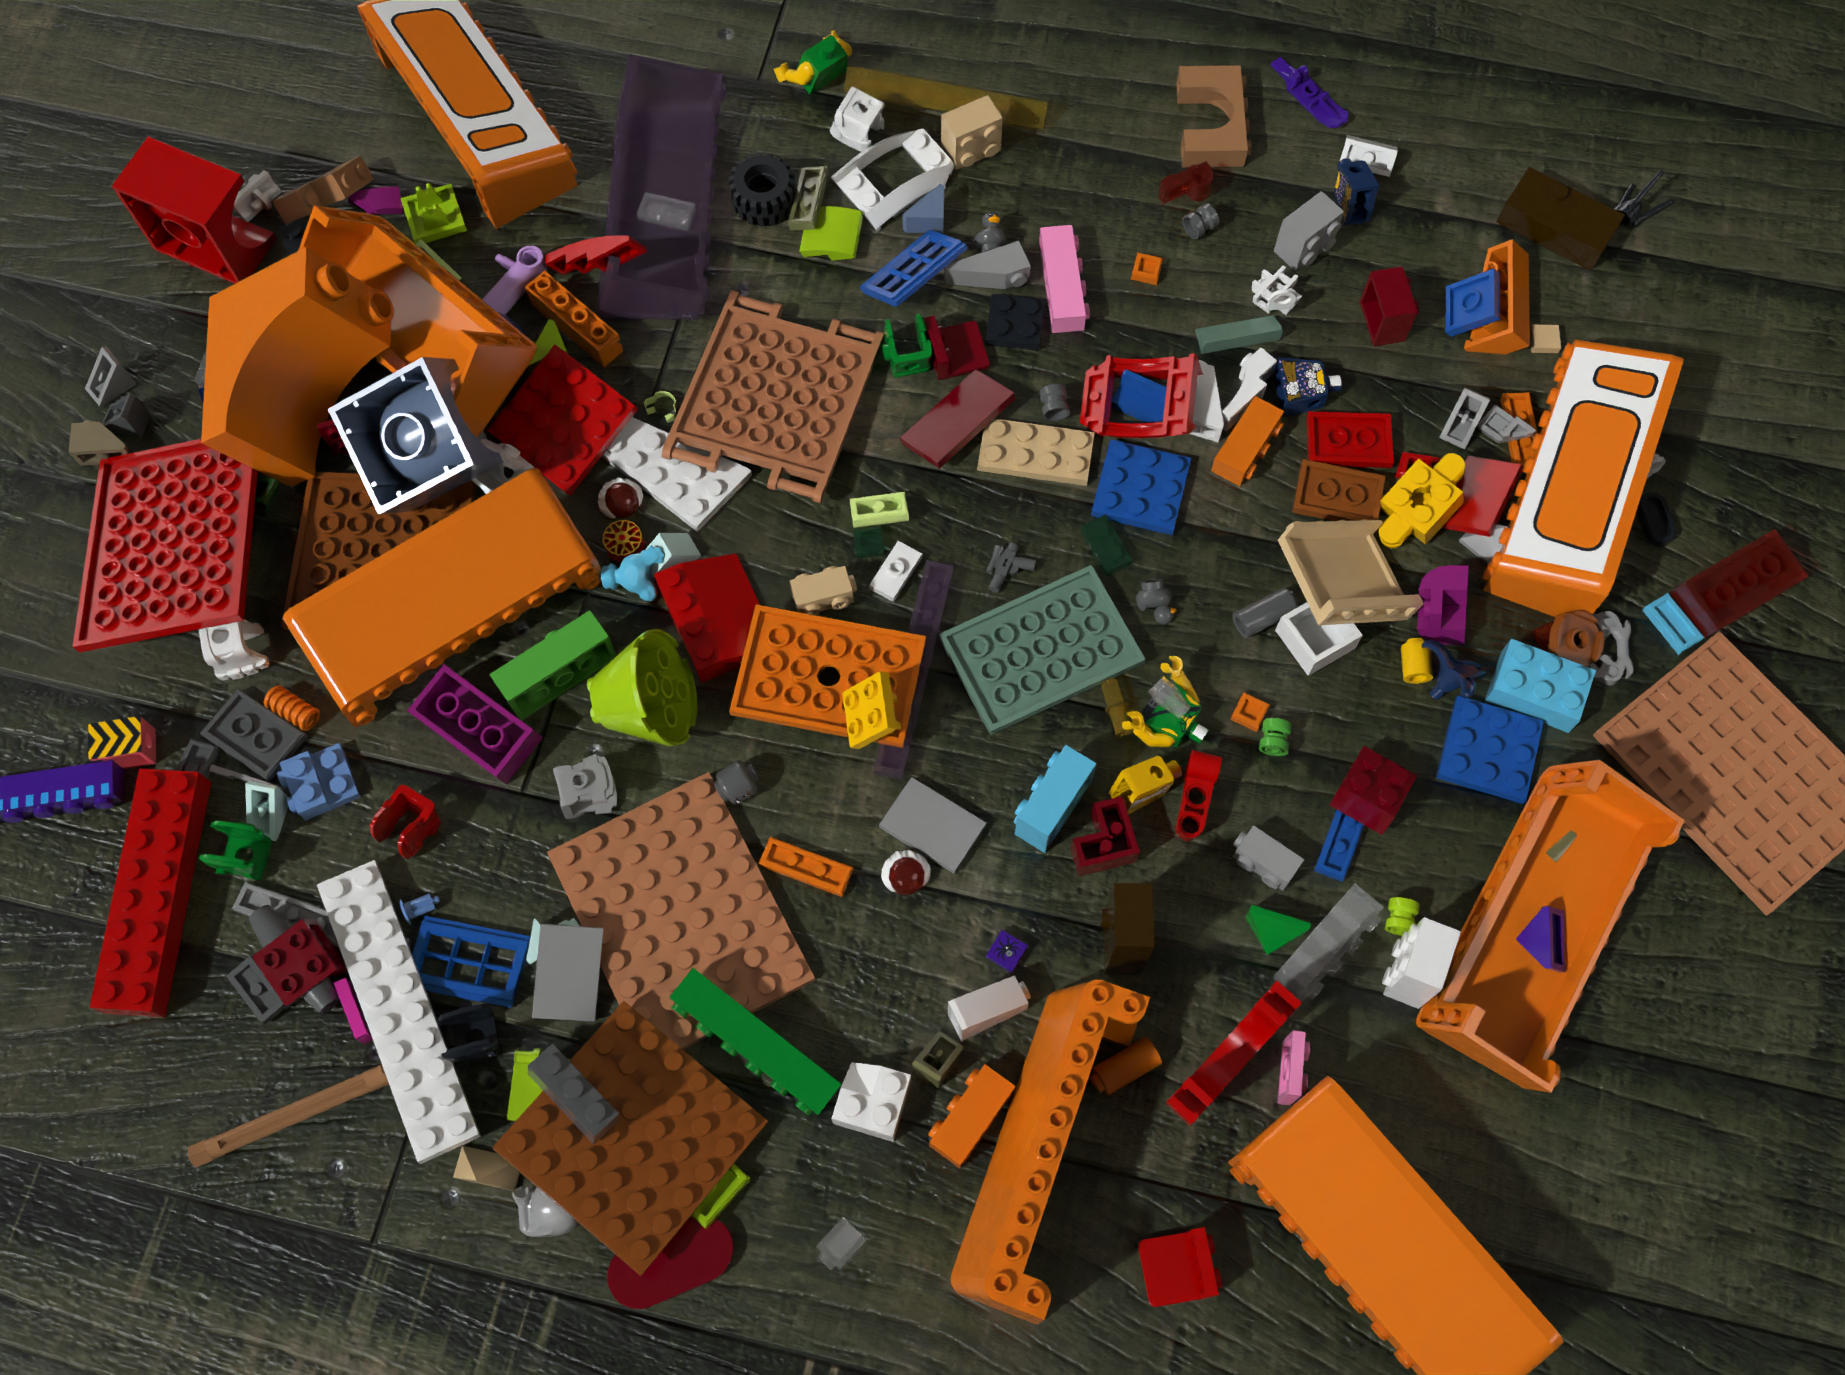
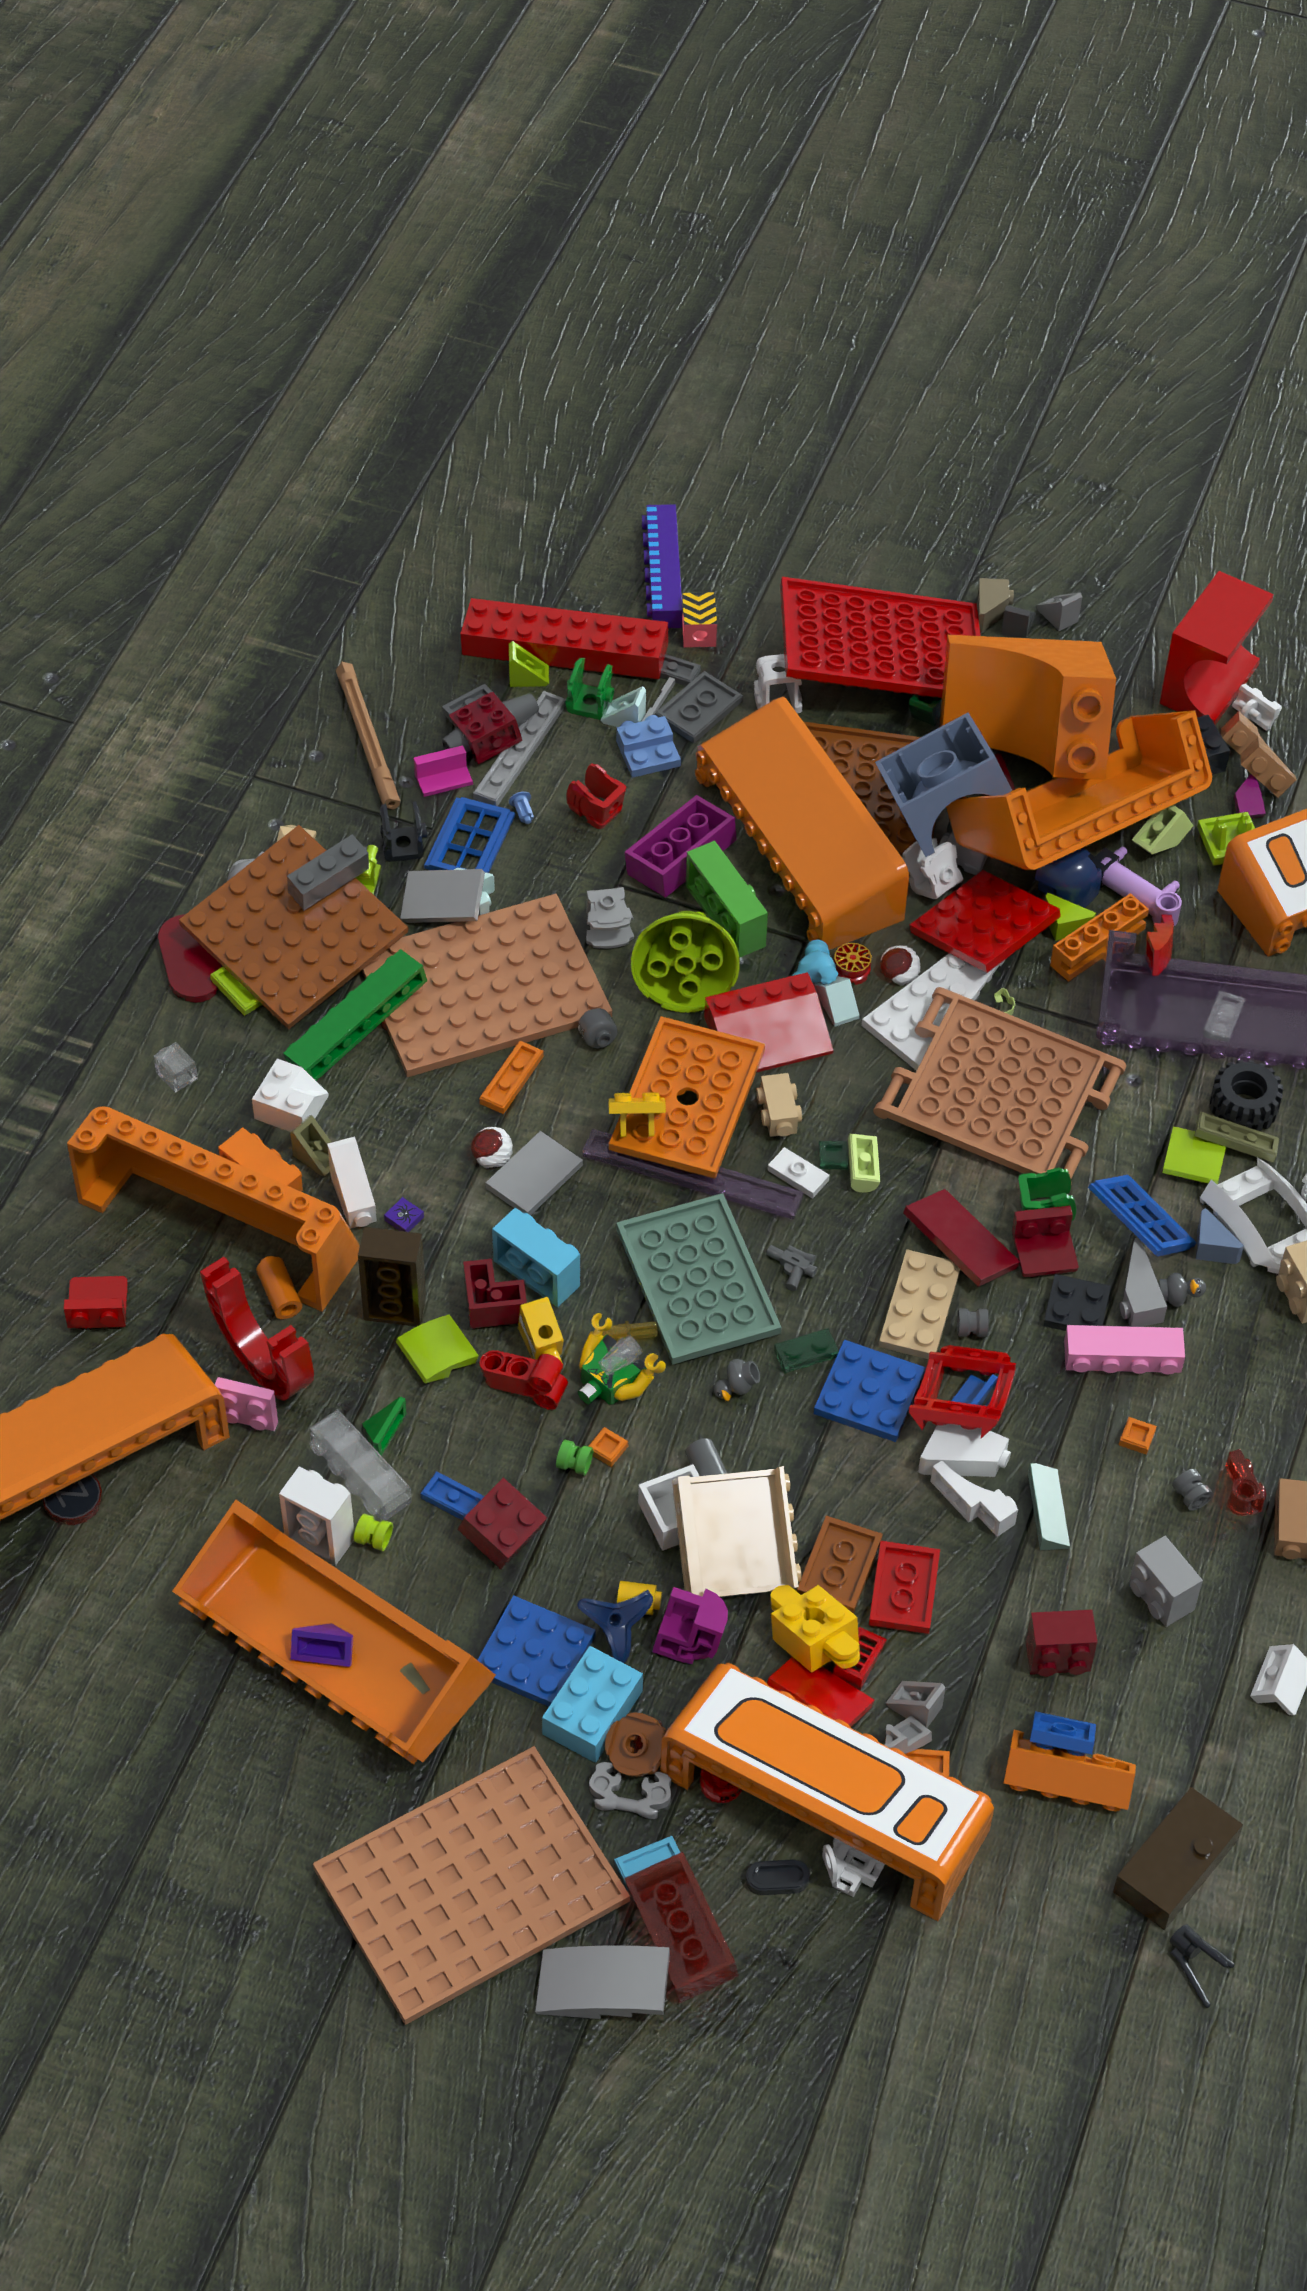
camera: 95 degrees right, 15 degrees down
orange piece [264,685,320,731] -> none
white plate [317,860,481,1164] -> none
orange brick [1211,396,1284,487] -> none
light grey brick [1232,825,1304,891] -> none
white piece [1251,266,1302,315] -> none
torso [1273,358,1341,417] -> none
dark blue torso [1334,158,1379,226] -> none
tan tile [1530,324,1561,353] -> none
none -> lime slope [396,1314,479,1383]
none -> lime slope [509,641,549,687]
none -> light grey slope [535,1946,670,2019]

